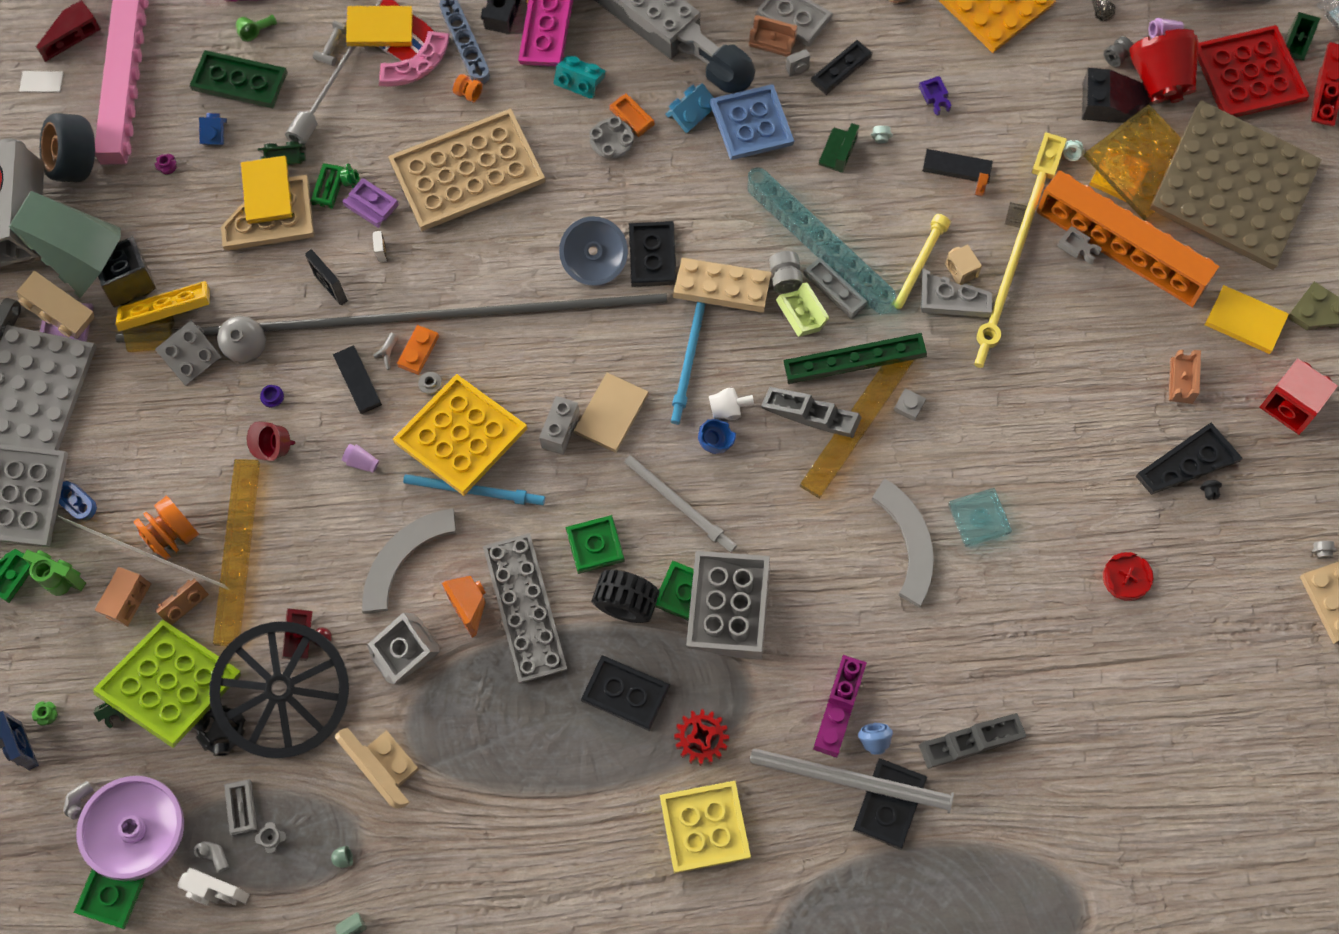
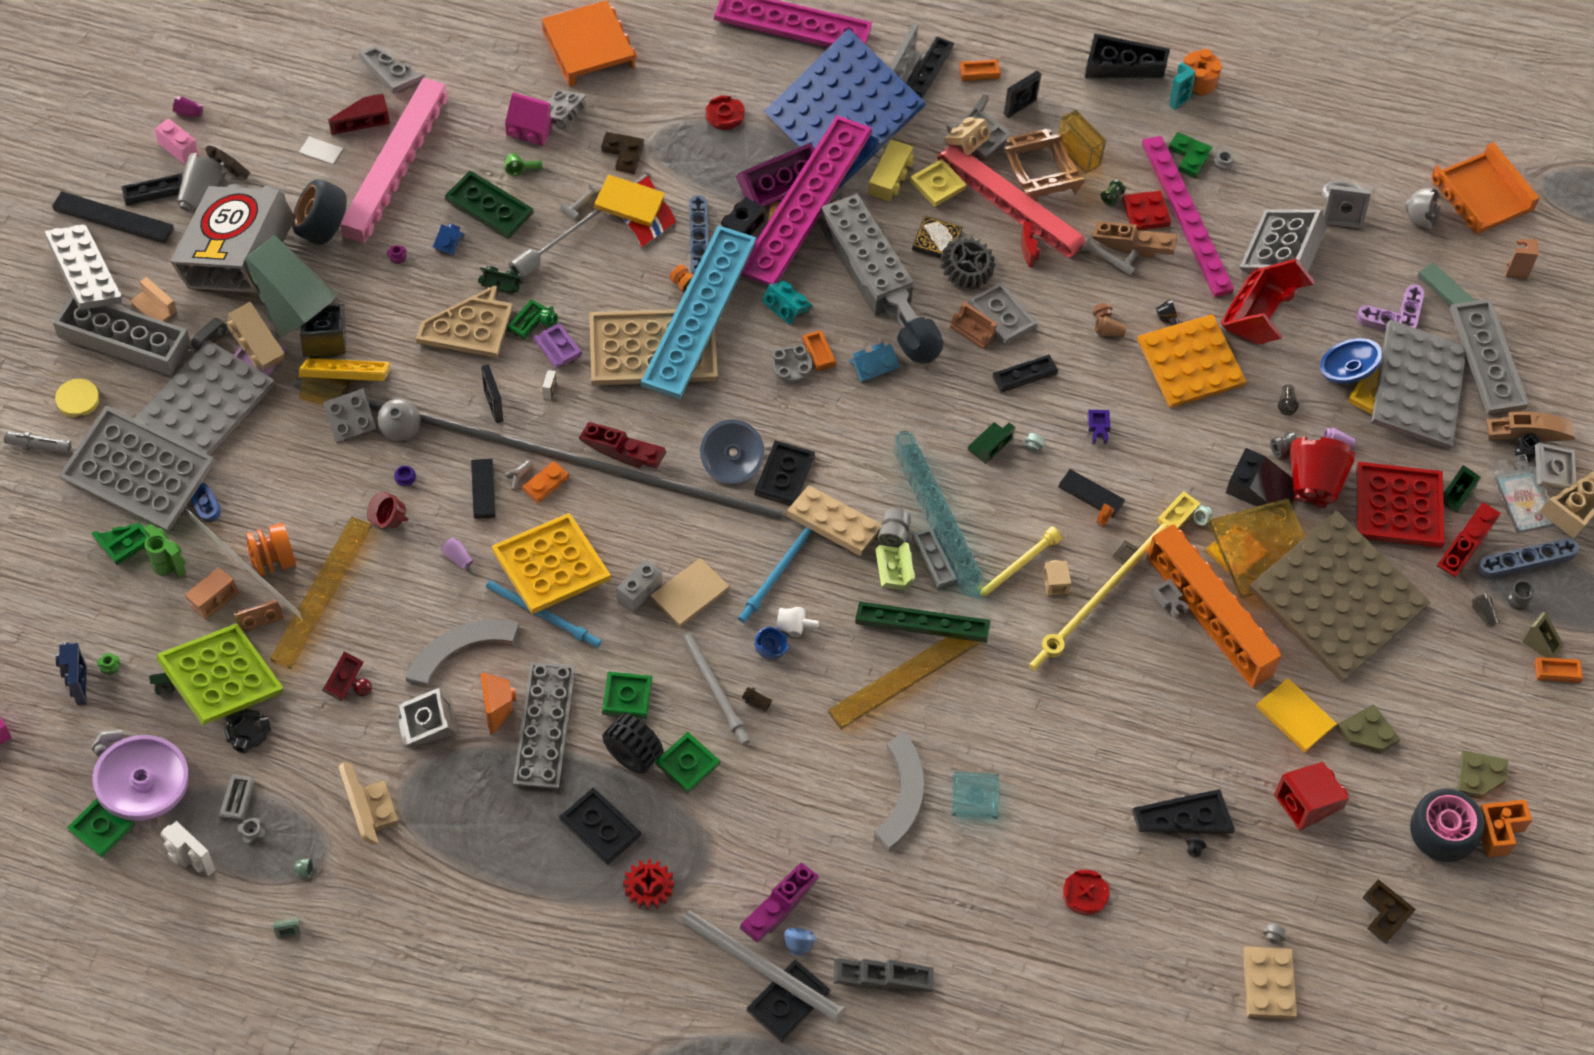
camera: 15 degrees right, 10 degrees down
light grey arm [194,841,229,873] -> none
black wheel [209,621,349,759] -> none
yellow tile [241,156,293,224] -> none
bright pink tile [379,31,450,86] -> none
light grey plate [418,372,442,395] -> none
light yellow plate [660,781,751,874] -> none
light grey slope [686,551,770,660] -> none
medium blue plate [710,84,794,160] -> none
dark grey slope [761,387,862,438] -> none
light grey plate [786,49,810,76] -> none
light grey plate [894,388,926,421] -> none
light grey wing [921,269,992,317] -> none
nougat hinge [1169,349,1201,404] -> none
none -> dark red slope [579,422,667,469]
none -> medium azure plate [641,225,756,399]
none -> dark brown pin [742,687,772,712]

